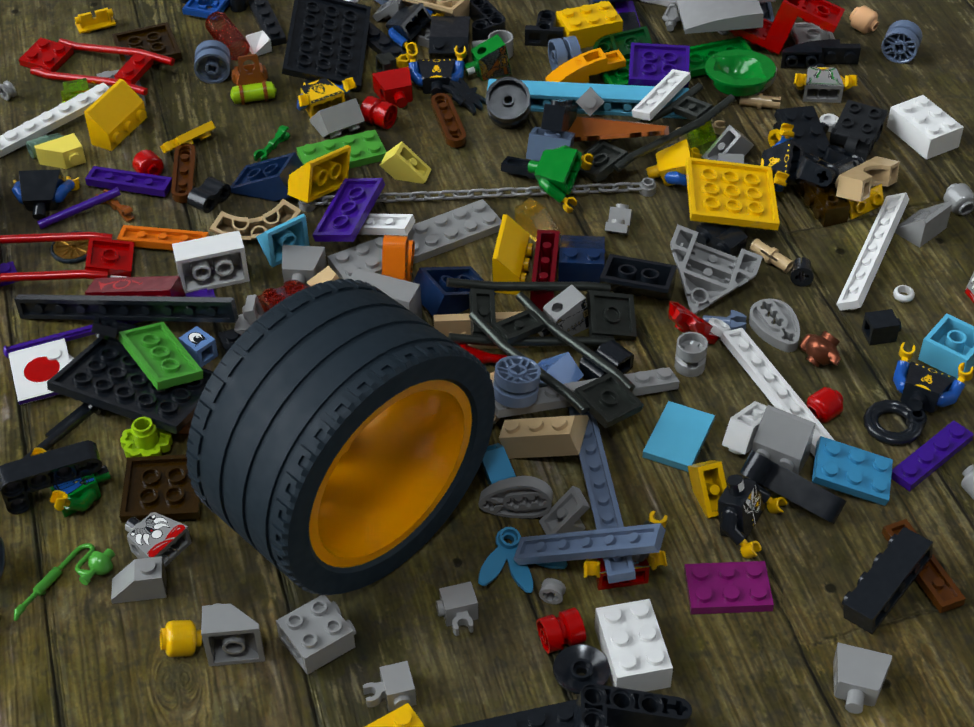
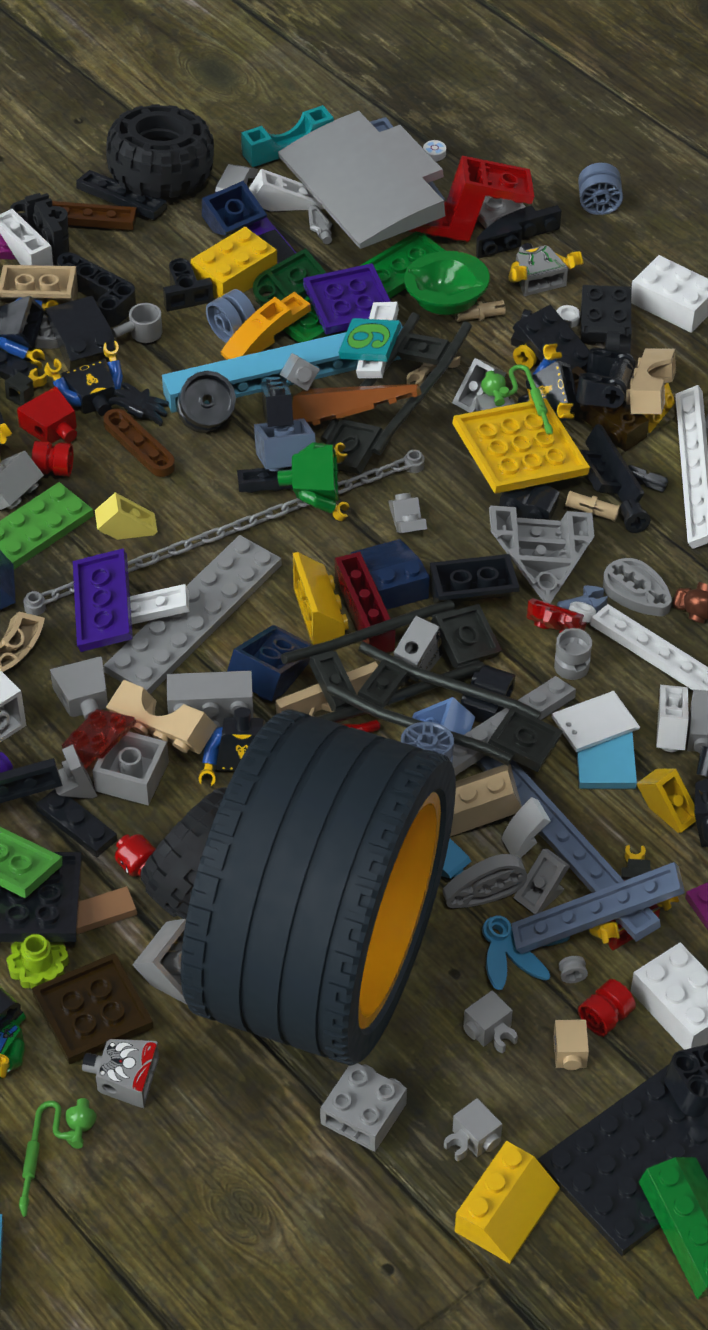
camera: 25 degrees left, 5 degrees up
light grey slope [111,556,167,604] -> none
yellow head [160,620,202,657] -> none
medium blue brick [179,326,218,367] -> none
light grey slope [201,603,265,667] -> none
medium azure slope [256,214,309,267] -> none
yellow slope [287,145,351,203] -> none
orange connector [382,235,415,282] -> none
torso [464,34,512,81] -> none
clear yellow slope [515,198,561,241] -> none
black dish [553,644,610,694] -> none
yellow torso [646,139,702,187] -> none
clear neon green brick [687,121,717,148] -> none
light nougat head [849,5,879,34] -> none
none -> teal tile [338,318,401,362]
none -> bright green piece [481,364,553,435]
none -> white slope [501,797,551,858]
none -> white container [551,691,640,752]
none -> tan brick [553,1020,589,1070]
none -> black bracket [580,424,644,507]
none -> black piece [628,465,669,492]

